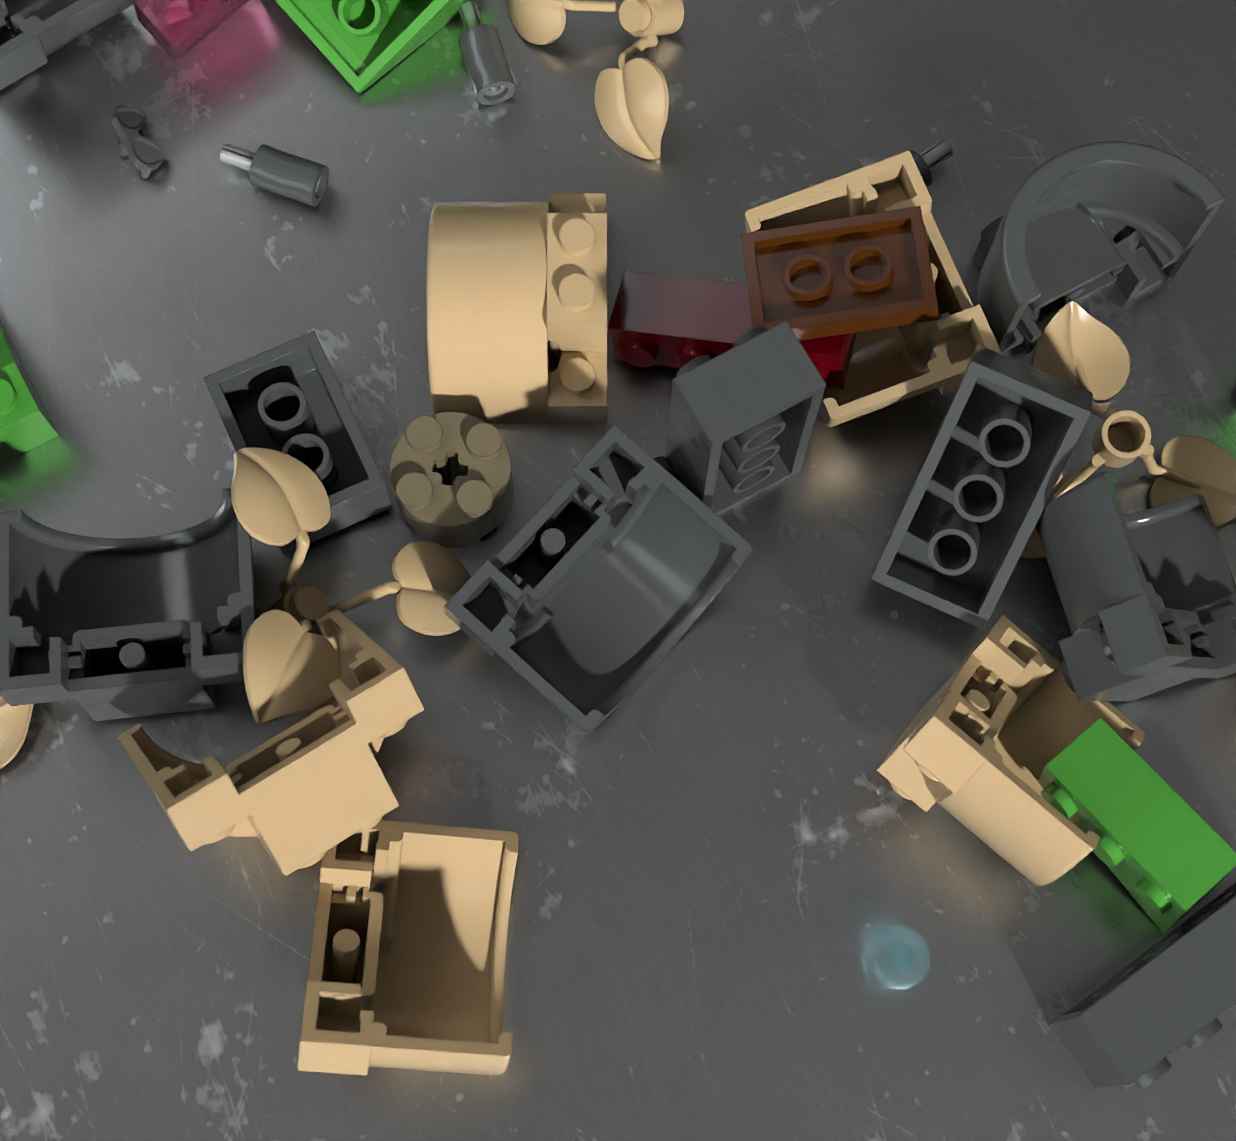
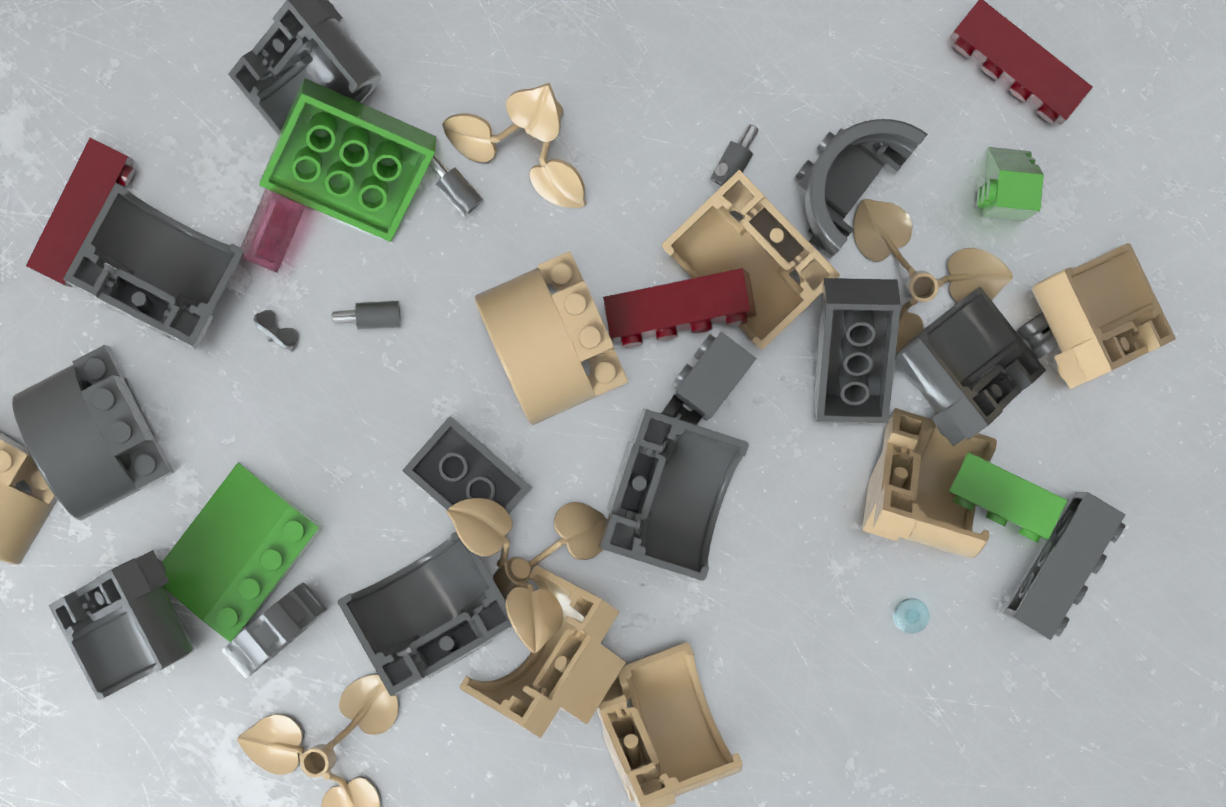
camera: 20 degrees left, 15 degrees up
dark tan brick [389,412,514,548] -> none
reddish brown plate [741,206,938,341] -> none

